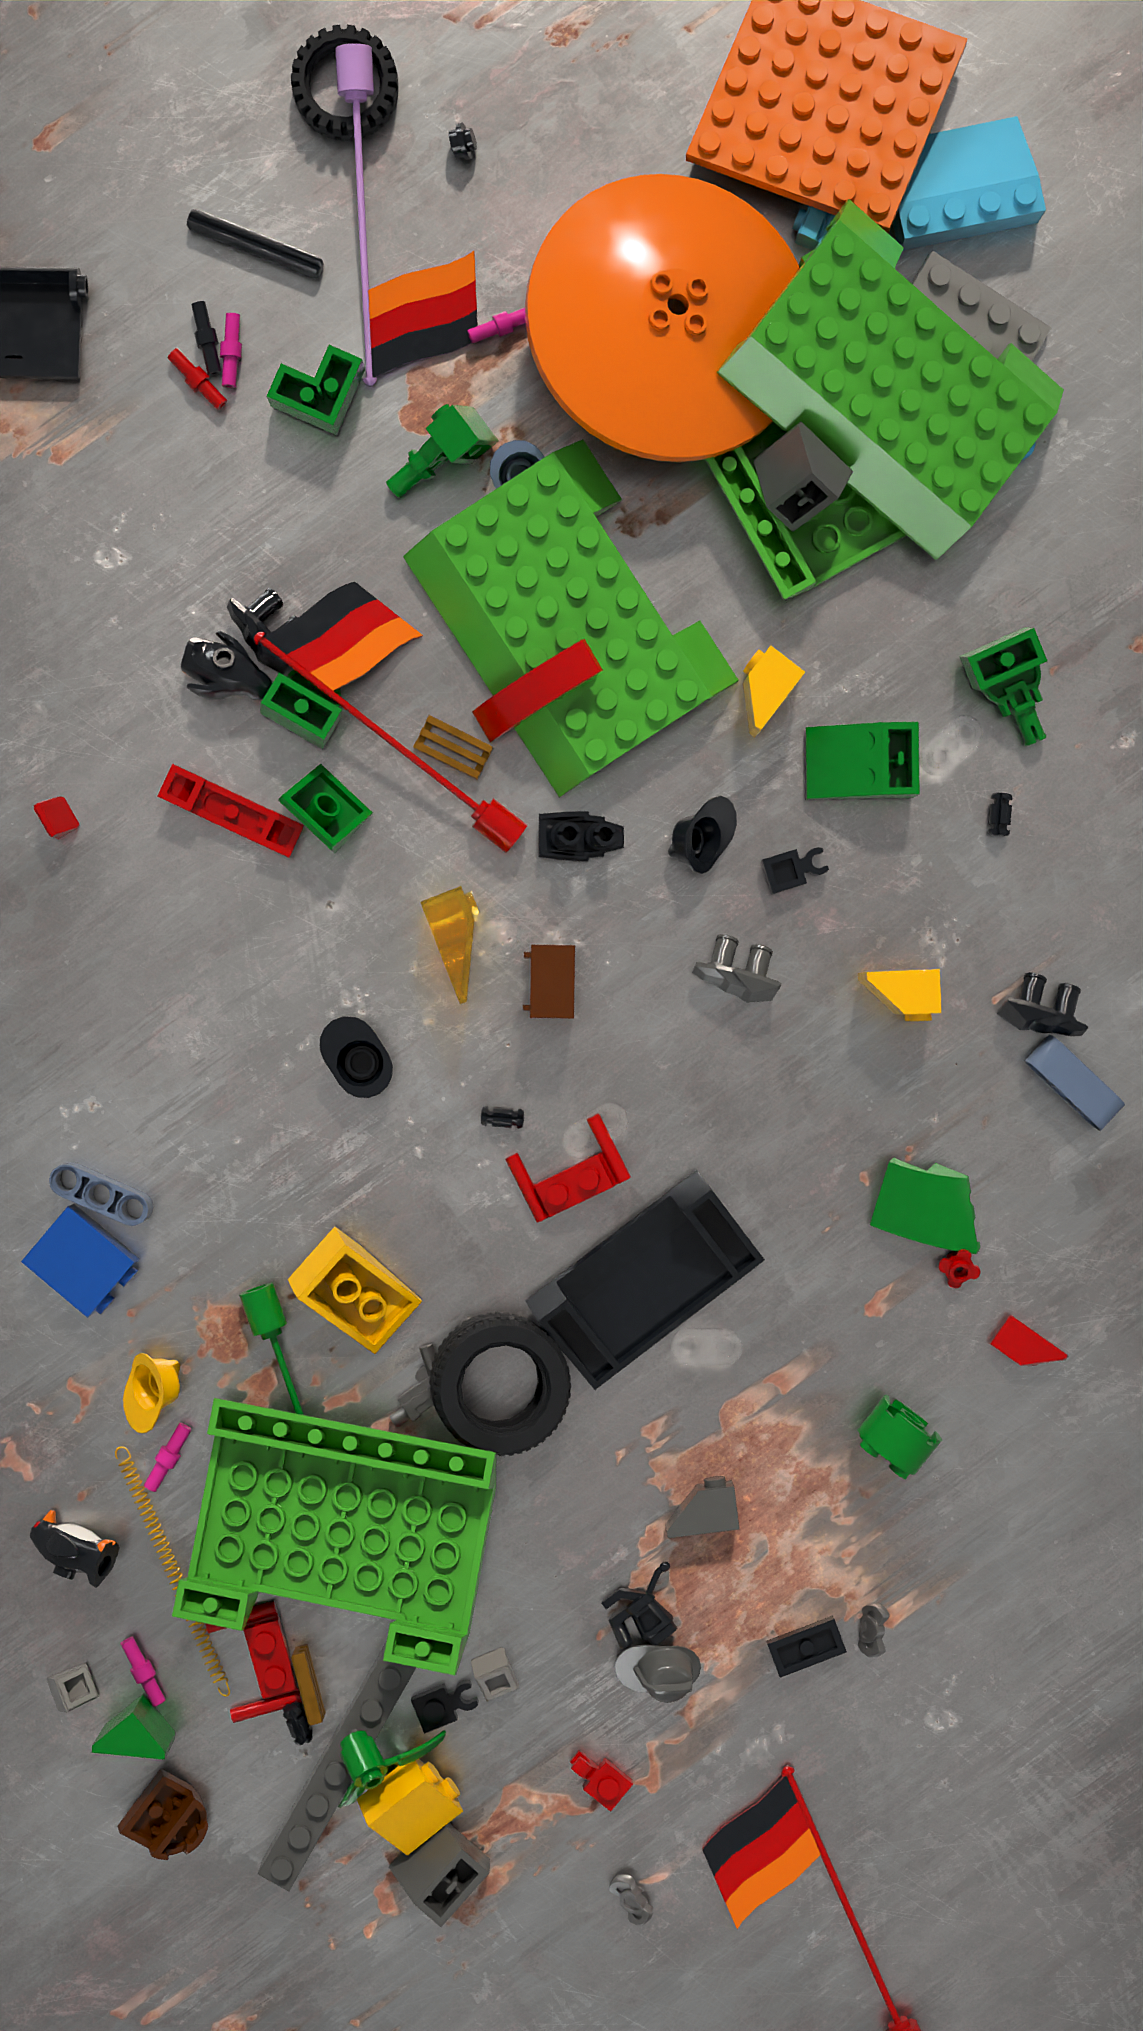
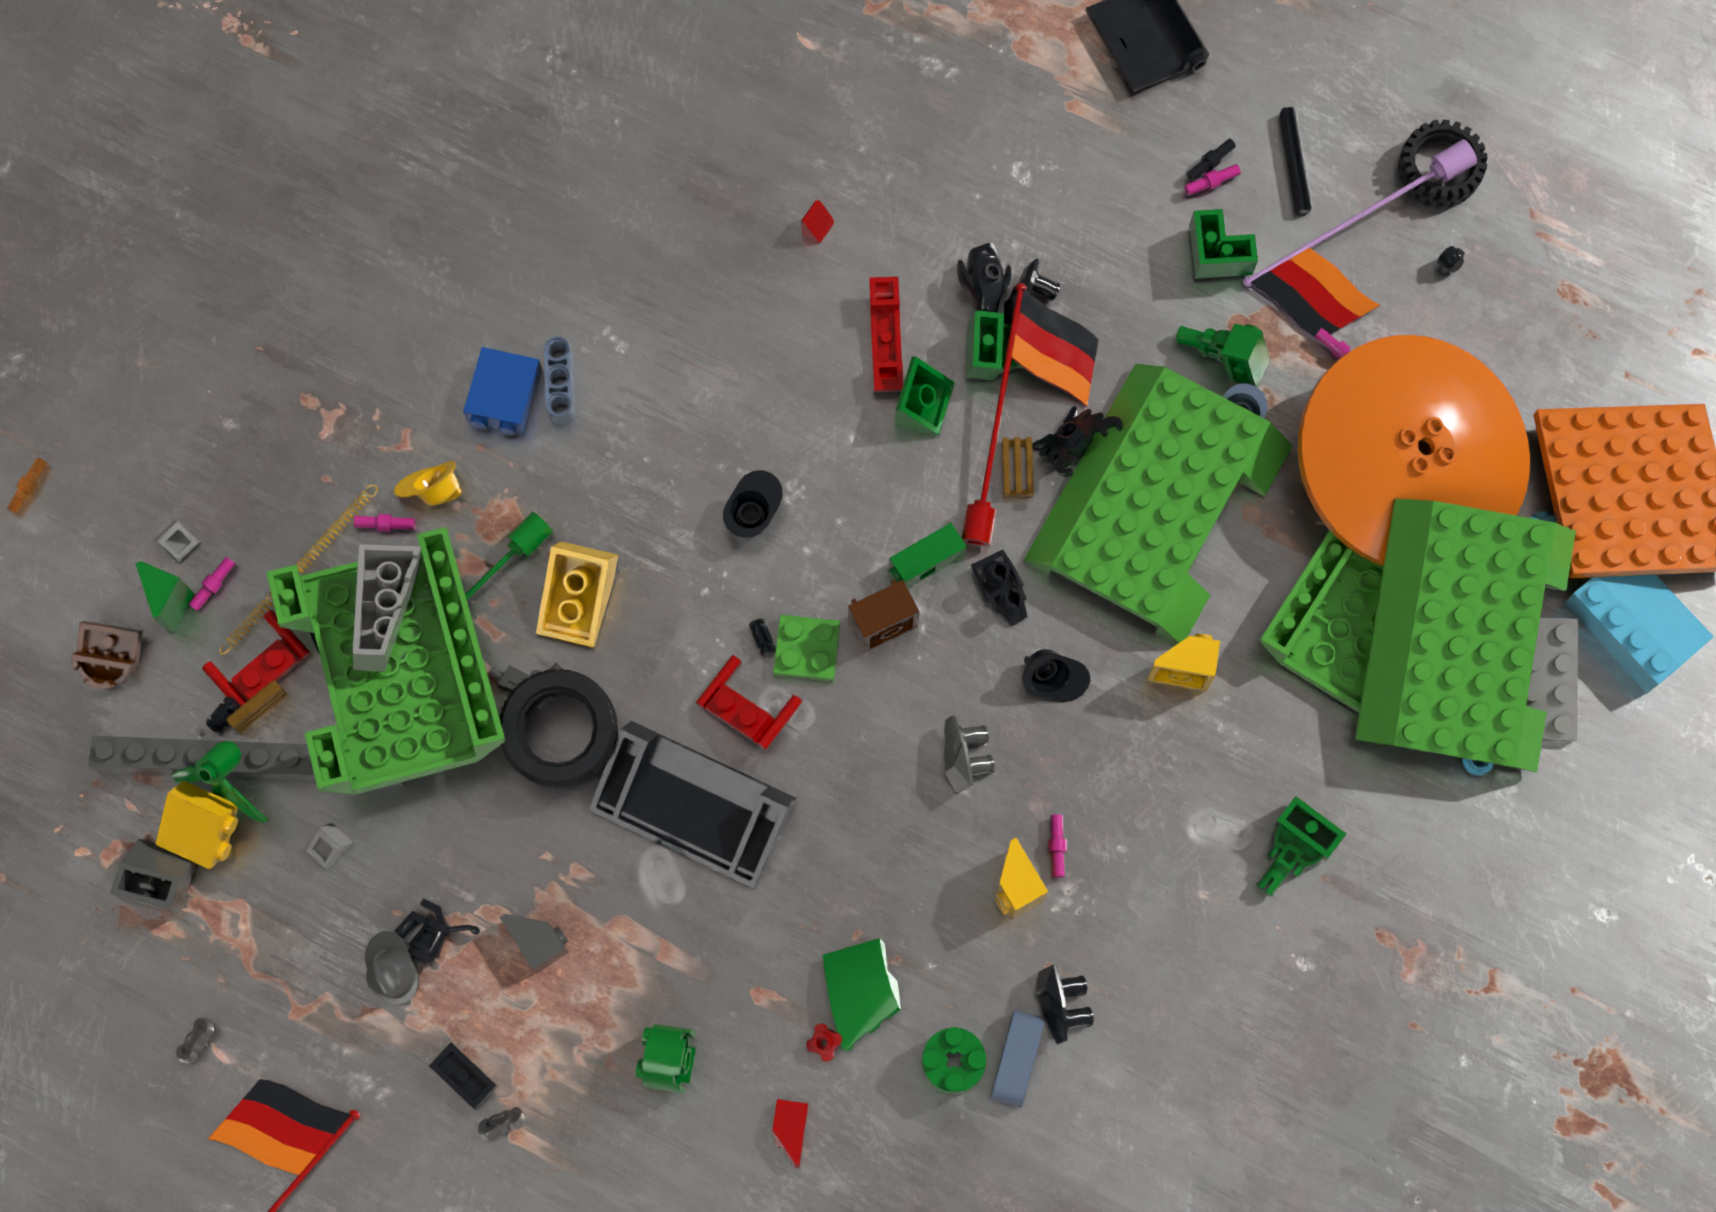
camera: 60 degrees right, 15 degrees down
black animal [30,1510,120,1588] -> none
red bar [167,348,228,410] -> none
black plate [411,1680,479,1734] -> none
clear yellow slope [420,886,480,1004] -> none
red slope [472,639,603,742] -> none
red plate [570,1750,633,1812] -> none
dark grey slope [754,422,853,532] -> none
black plate [761,847,829,895] -> none
green slope [805,722,920,799] -> none
black piece [988,792,1013,836] -> none
none -> light grey wedge [353,544,421,671]
none -> bright green plate [773,615,840,682]
none -> green brick [887,523,967,589]
none -> green brick [922,1027,987,1095]
none -> black animal [1032,406,1123,477]
none -> dark pink bar [1048,814,1067,878]

